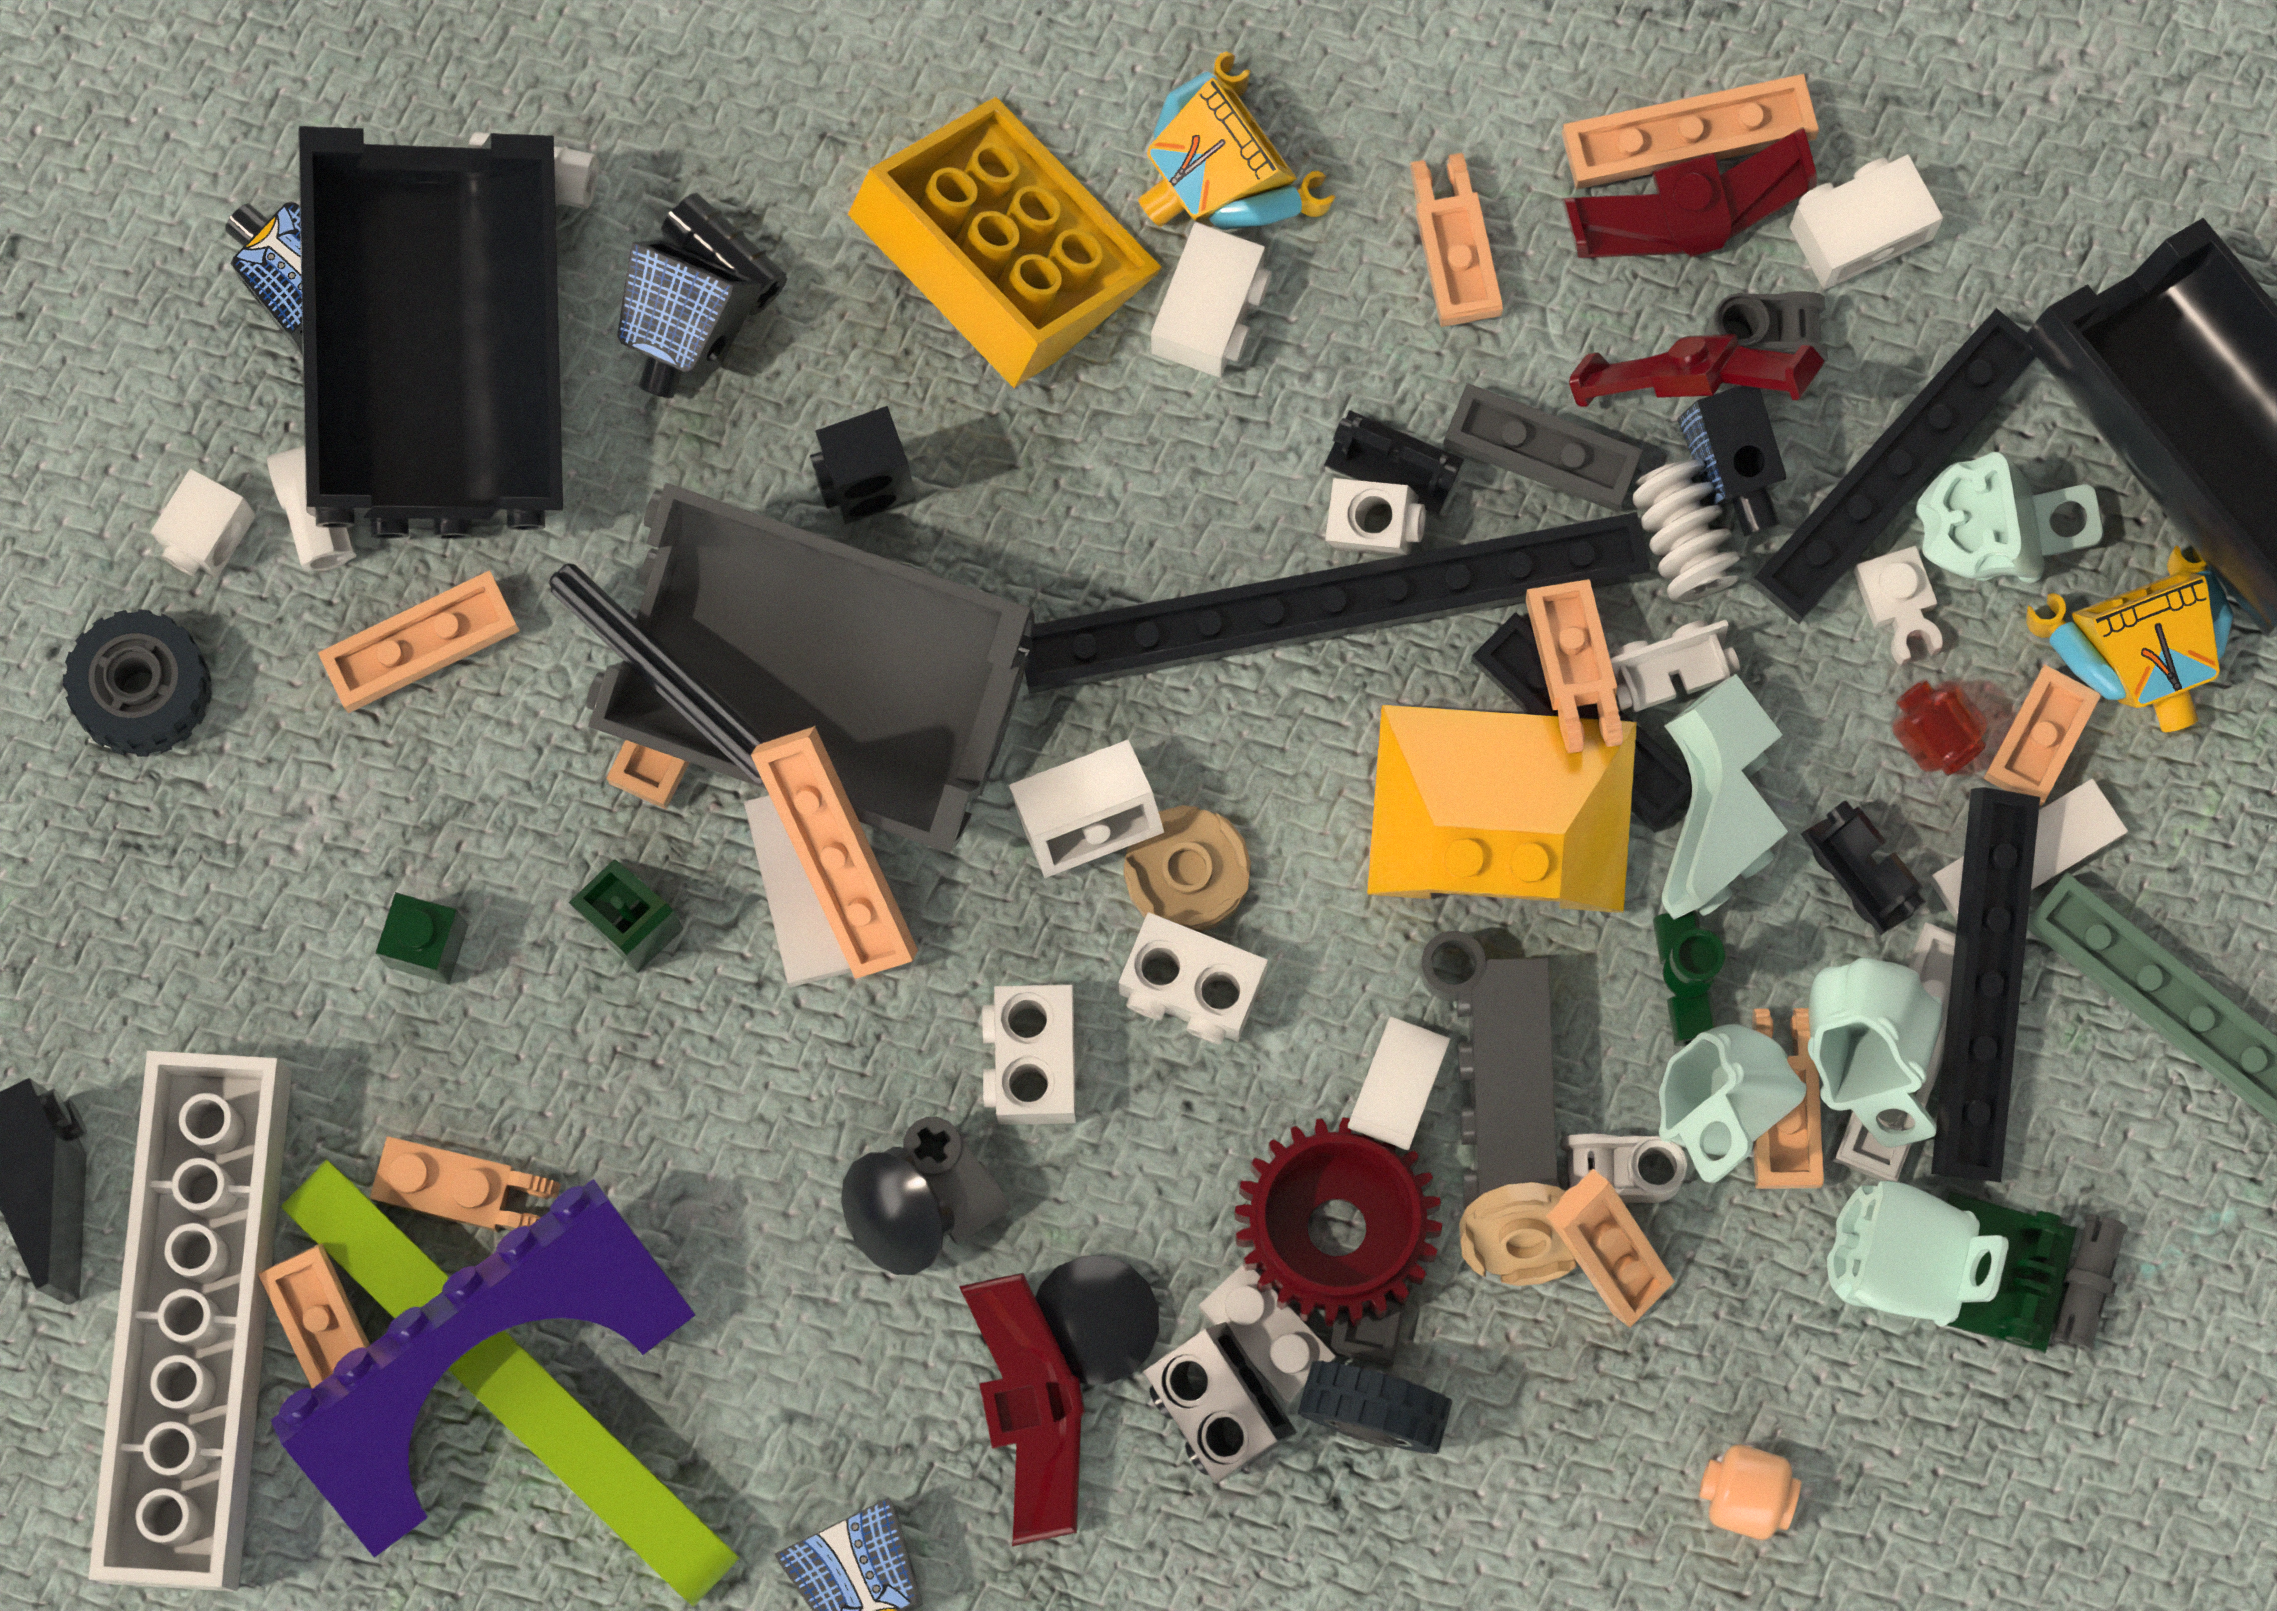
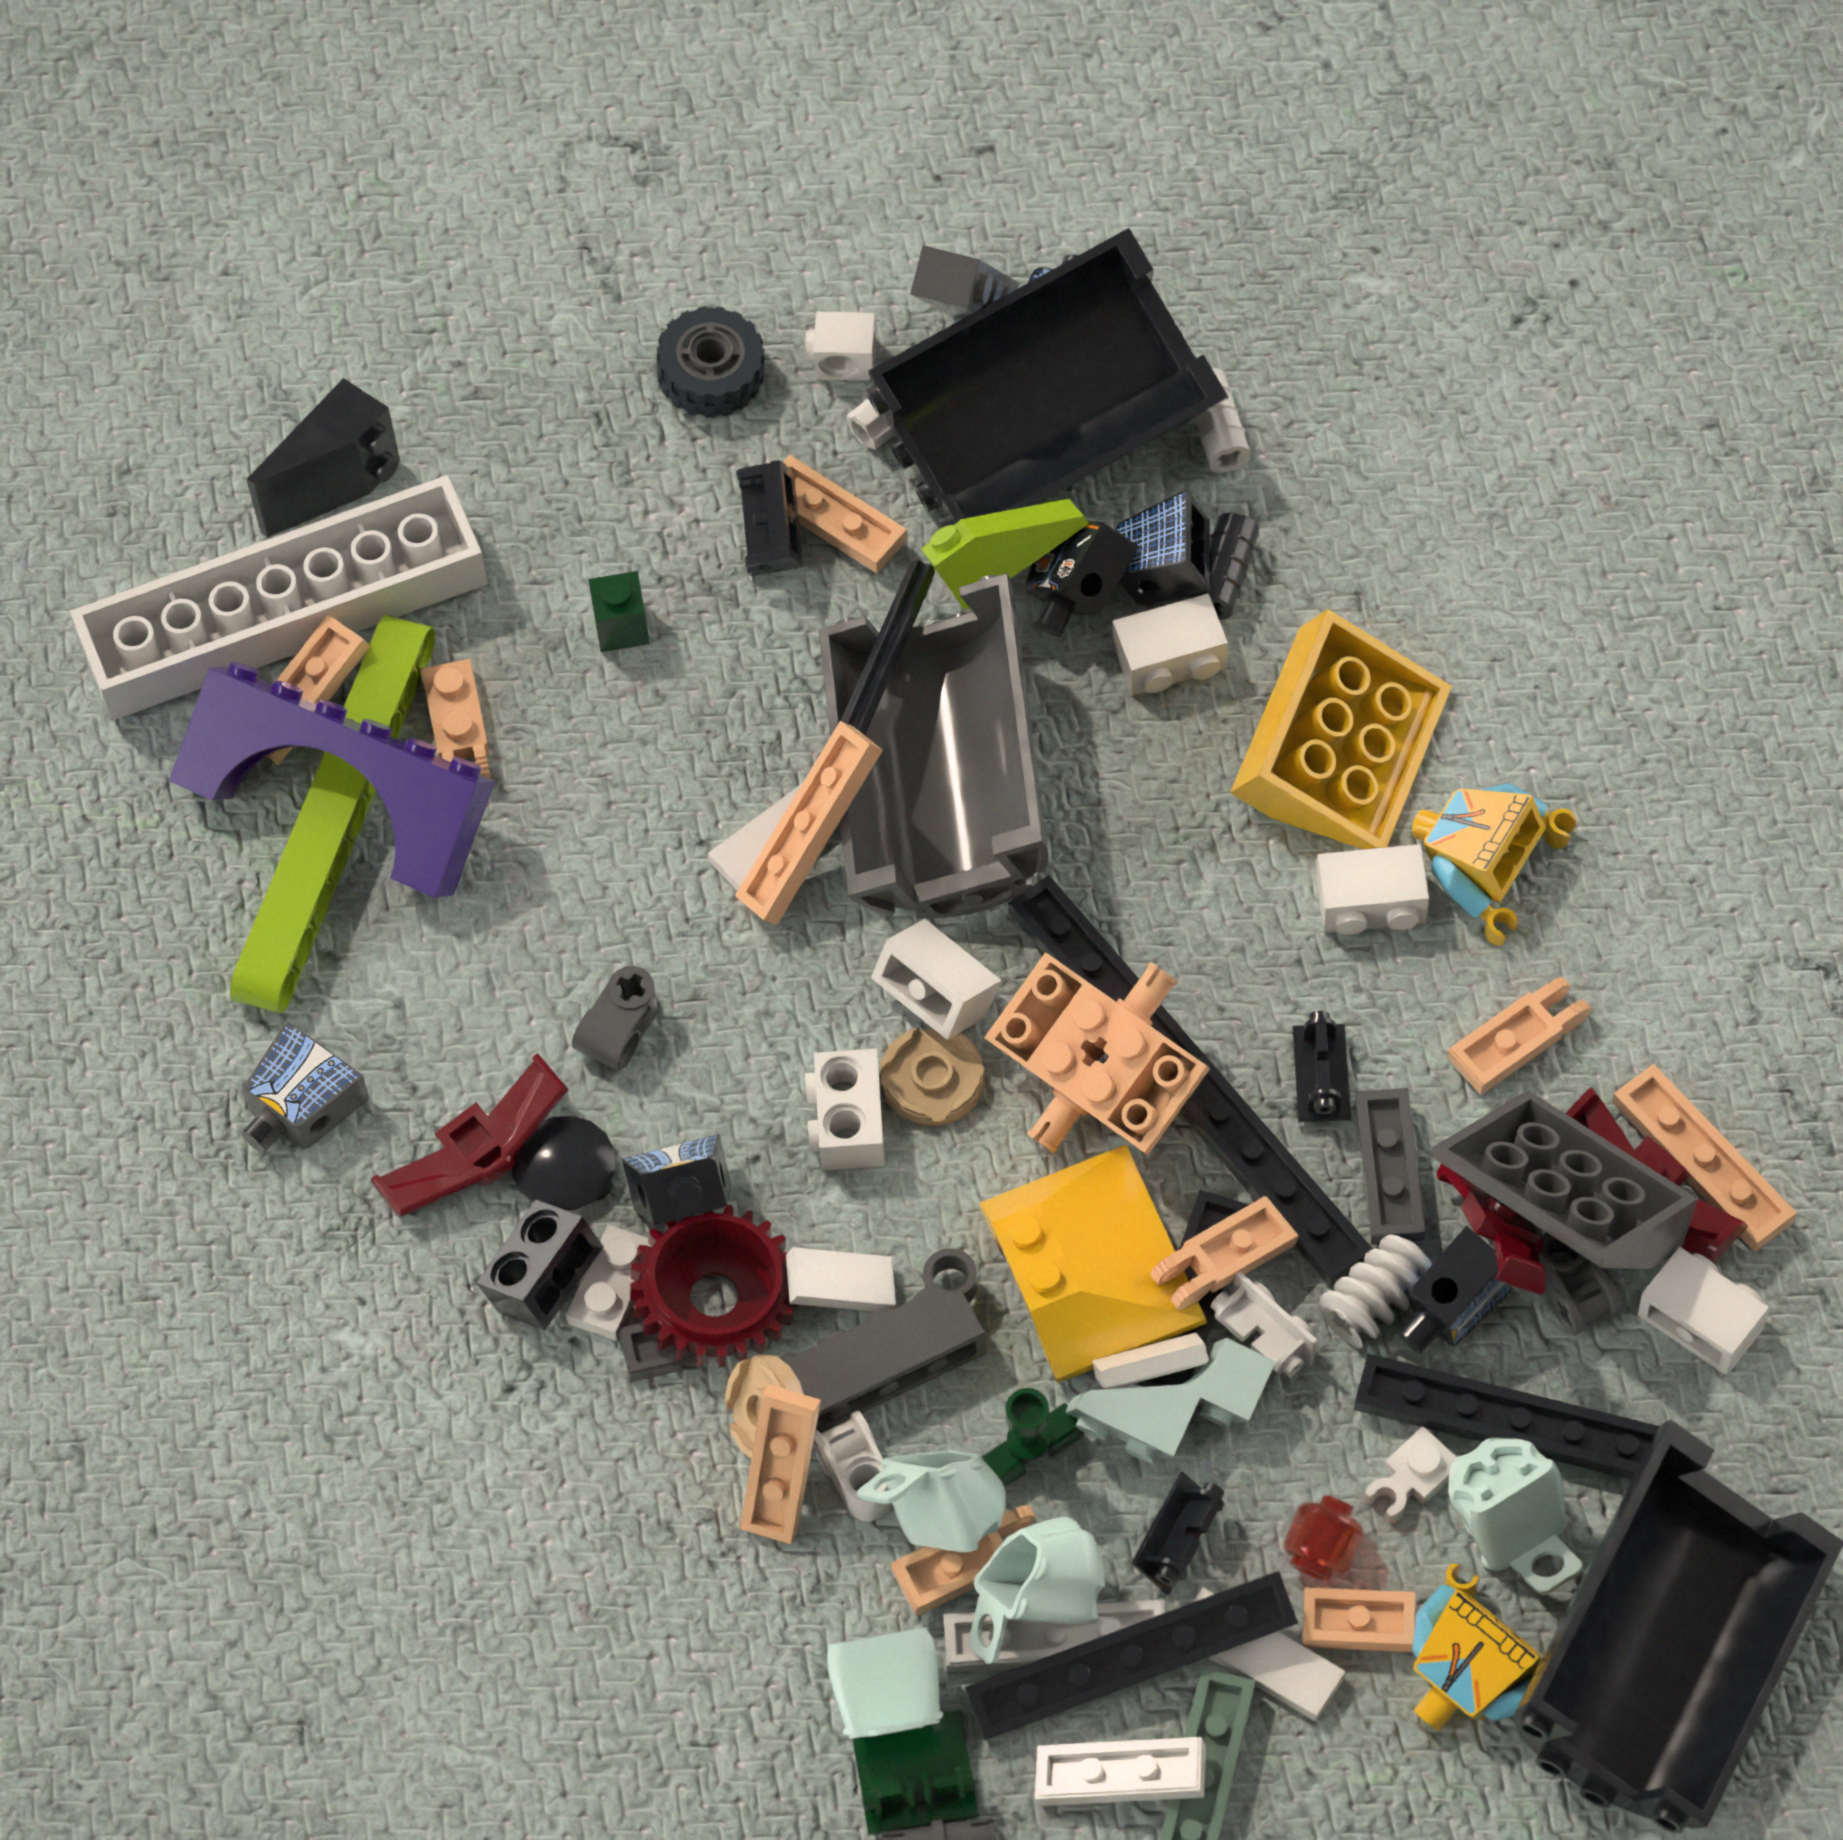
camera: 65 degrees right, 15 degrees down
dark green slope [568,859,683,973] -> none
light nougat plate [606,740,690,810] -> none
black brick [809,406,916,525] -> none
black dish [841,1147,955,1275] -> none
white brick [982,985,1076,1125] -> none
black wheel [1298,1360,1452,1454] -> none
white brick [1325,478,1426,557] -> none
light nougat head [1698,1444,1801,1540] -> none
none -> black torso [622,1134,732,1224]
none -> black hinge [736,460,803,576]
none -> dark grey brick [910,245,1020,319]
none -> lime slope [920,499,1089,611]
none -> light nougat slope [984,952,1210,1155]
none -> black torso [1025,521,1139,637]
none -> white tile [1035,1737,1206,1806]
none -> white tile [1092,1332,1209,1389]
none -> white brick [1112,594,1228,696]
none -> dark grey slope [1430,1090,1698,1269]

